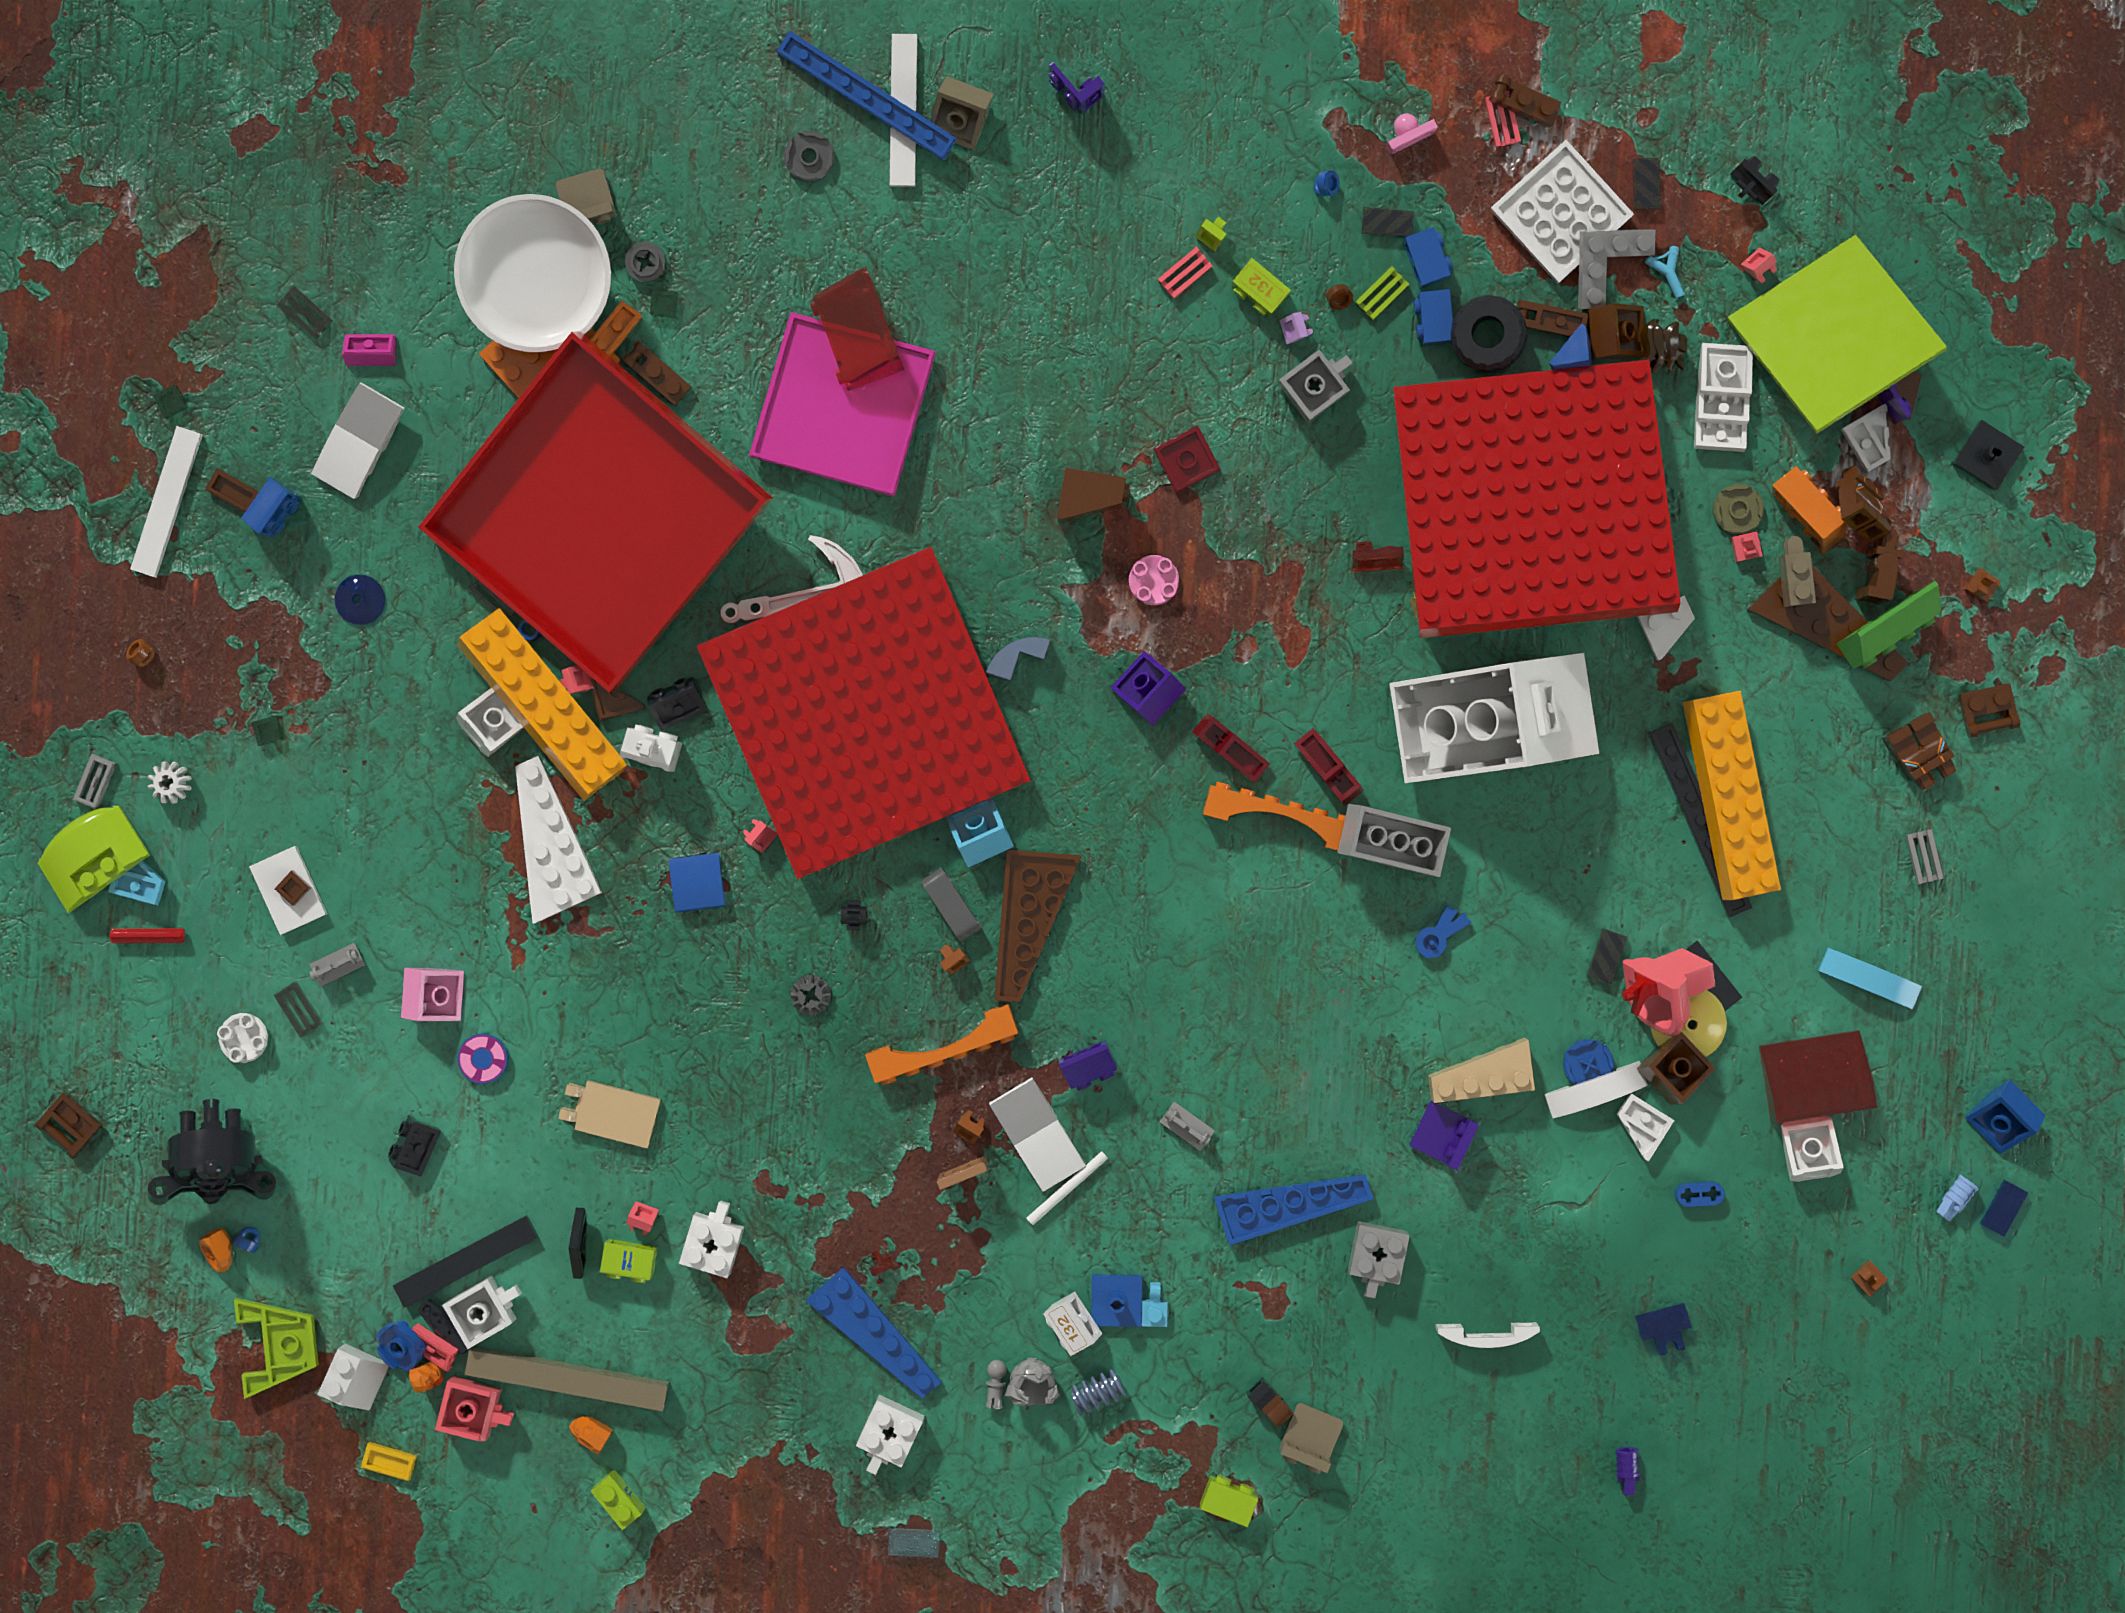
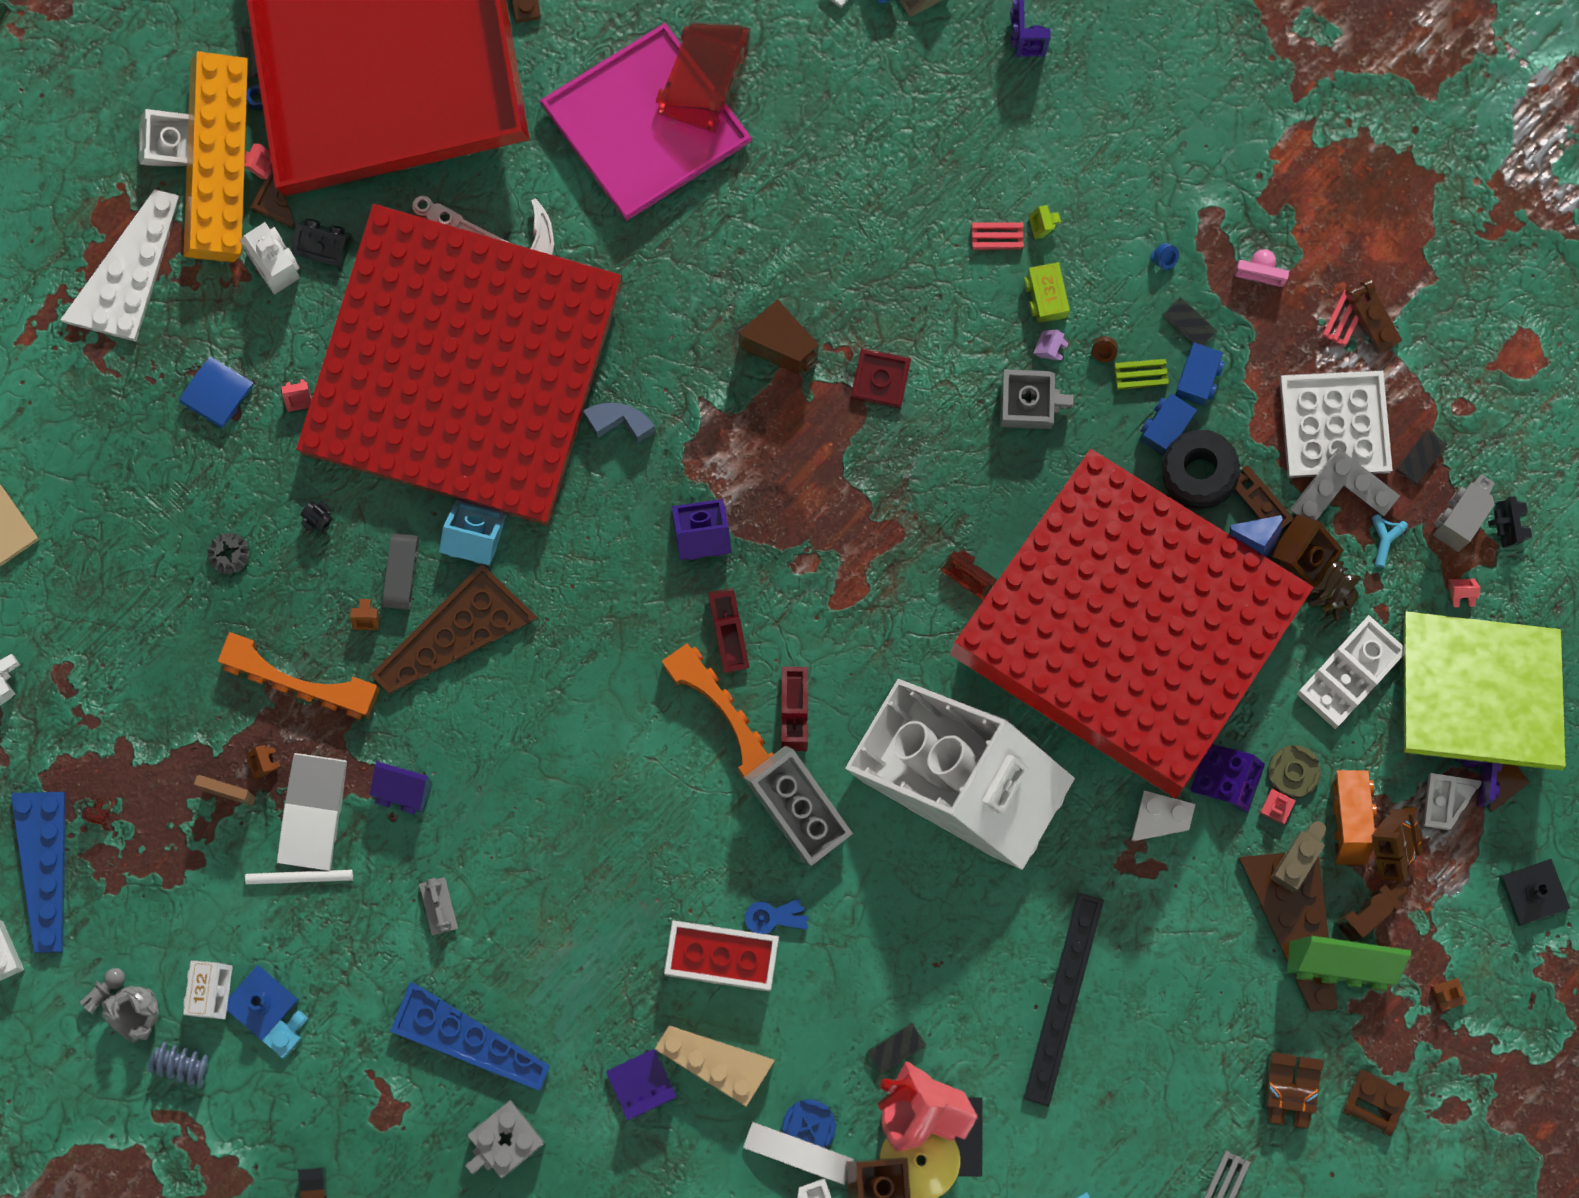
camera: 35 degrees right, 10 degrees down
bright pink dish [1129,555,1179,605] -> none
light orange brick [1682,691,1781,900] -> none
none -> red brick [664,921,779,992]
none -> dark purple bracket [1191,744,1265,813]
none -> light grey hinge [1432,474,1495,552]

